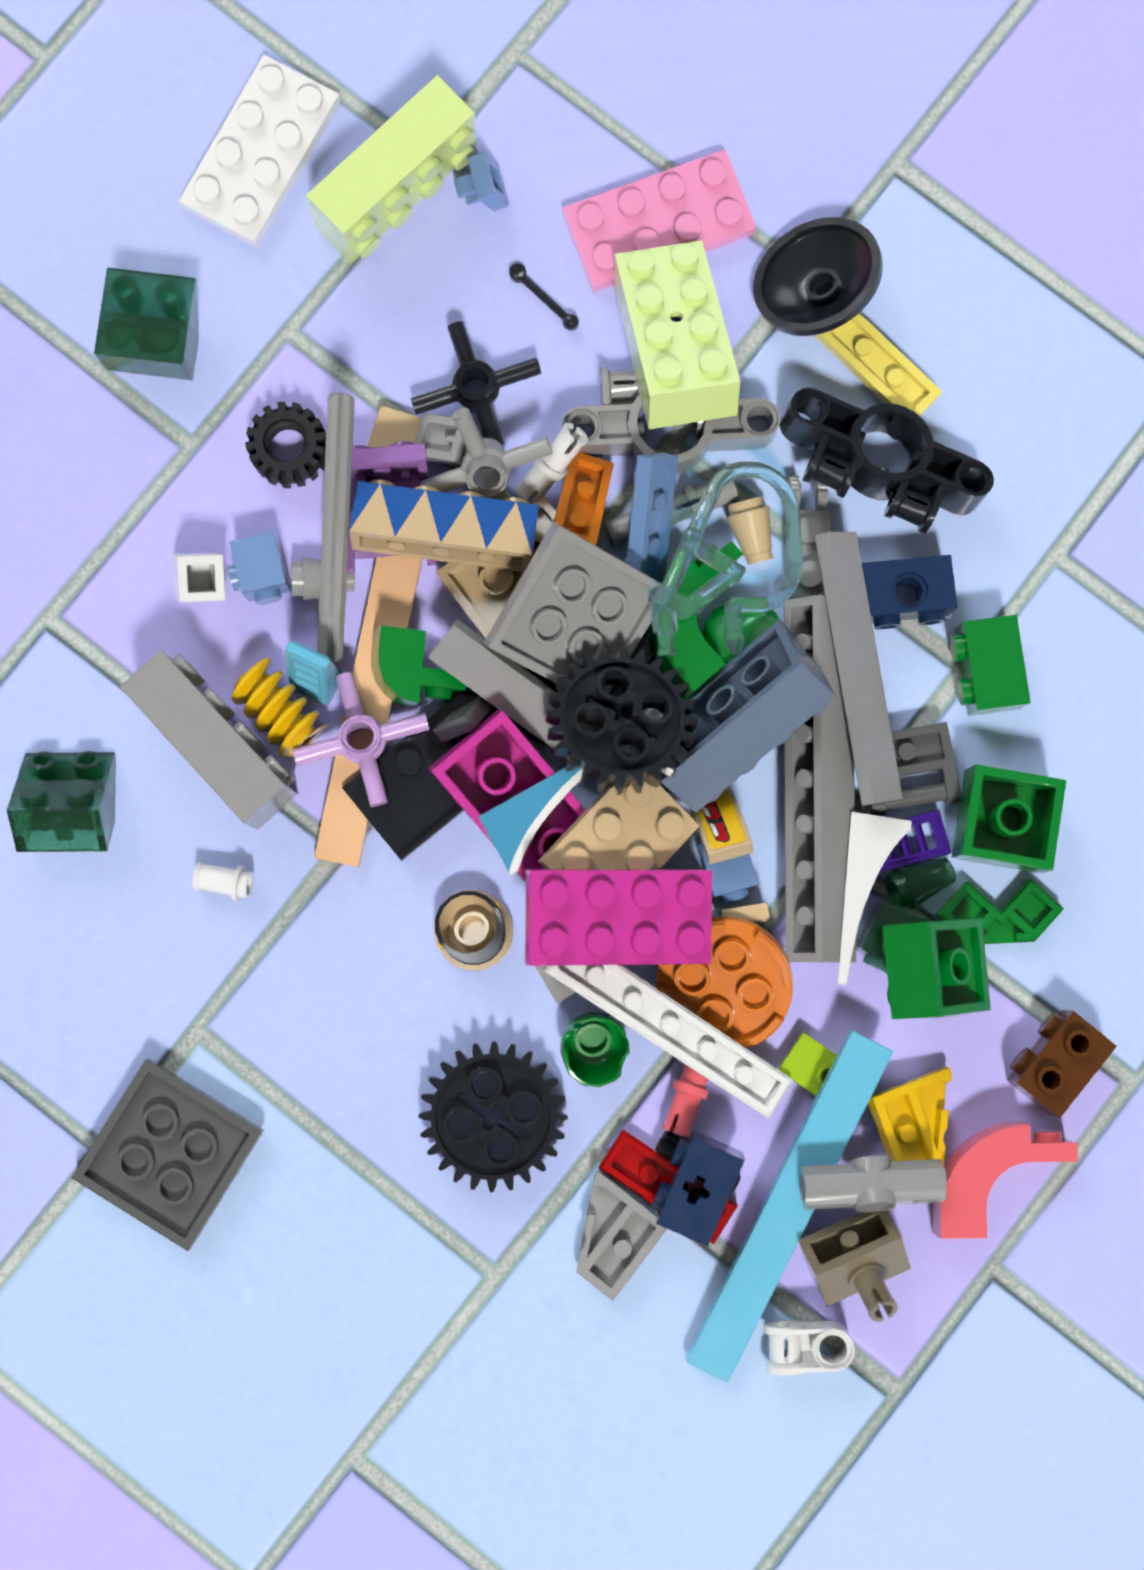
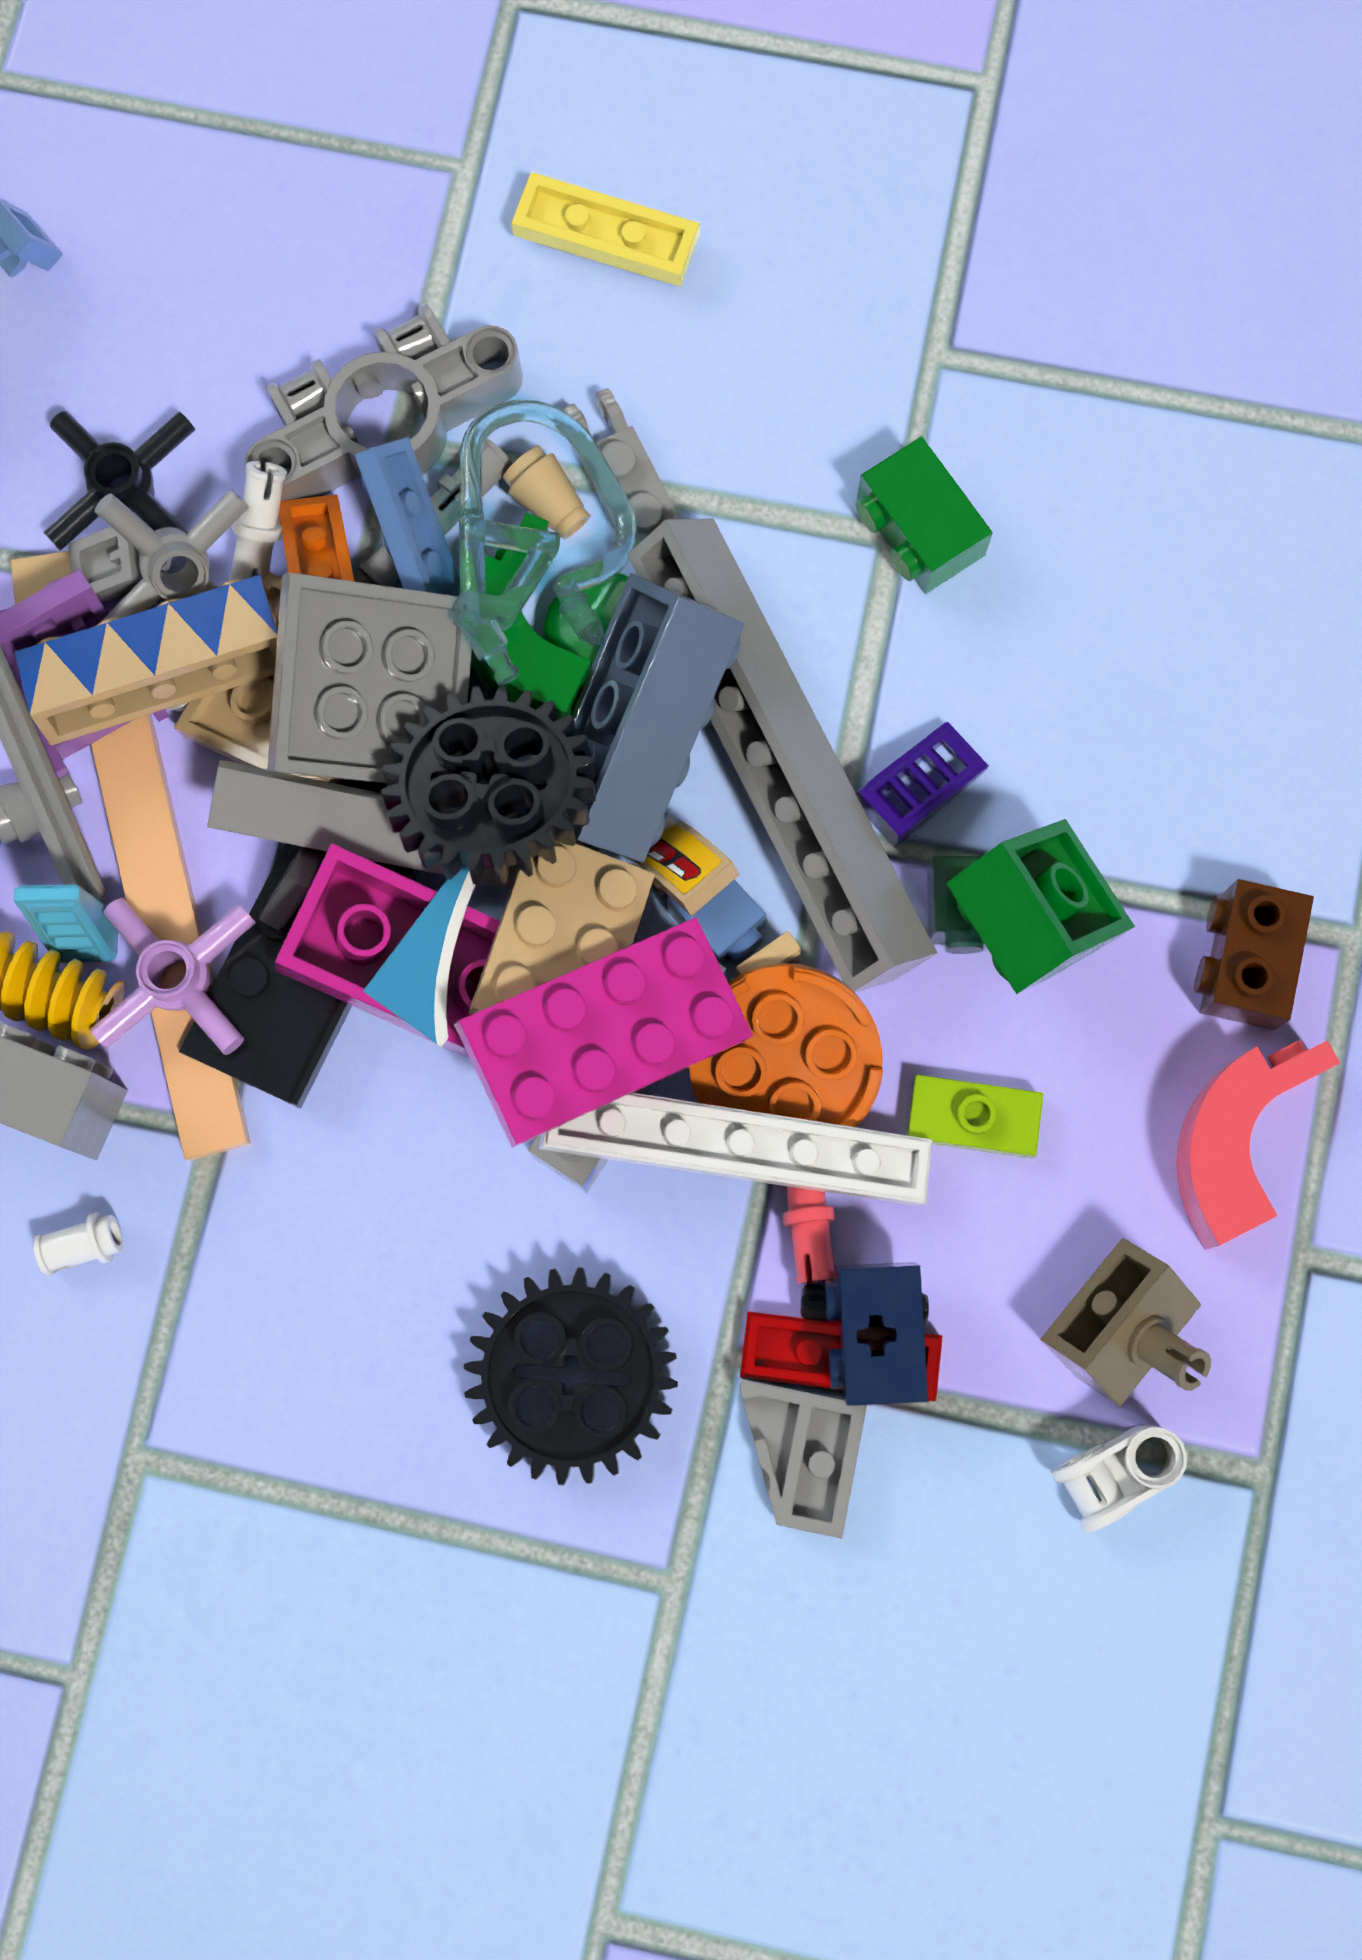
camera: 20 degrees left, 5 degrees down
dark grey plate [71,1058,265,1251] -> none
green brick [371,625,466,707] -> none
tan piece [433,890,513,971] -> none
black hinge [509,263,579,331] -> none
green hair [560,1012,630,1088] -> none
bright pink plate [562,149,757,293] -> none
yellowish green piece [614,240,741,430] -> none
medium azure tile [685,1029,894,1383] -> none
black dish [753,217,883,336] -> none
black piece [779,387,994,534] -> none
light grey piece [800,1156,947,1213] -> none
light grey tile [815,532,903,805] -> none
white sticker [838,812,912,985] -> none
dark blue brick [862,555,958,630] -> none
dark grey plate [867,722,961,816] -> none
yellow wing [868,1067,952,1167] -> none
clear green cone [885,857,956,910] -> none
green tile [934,878,1064,944] -> none
green brick [951,764,1067,873] -> none

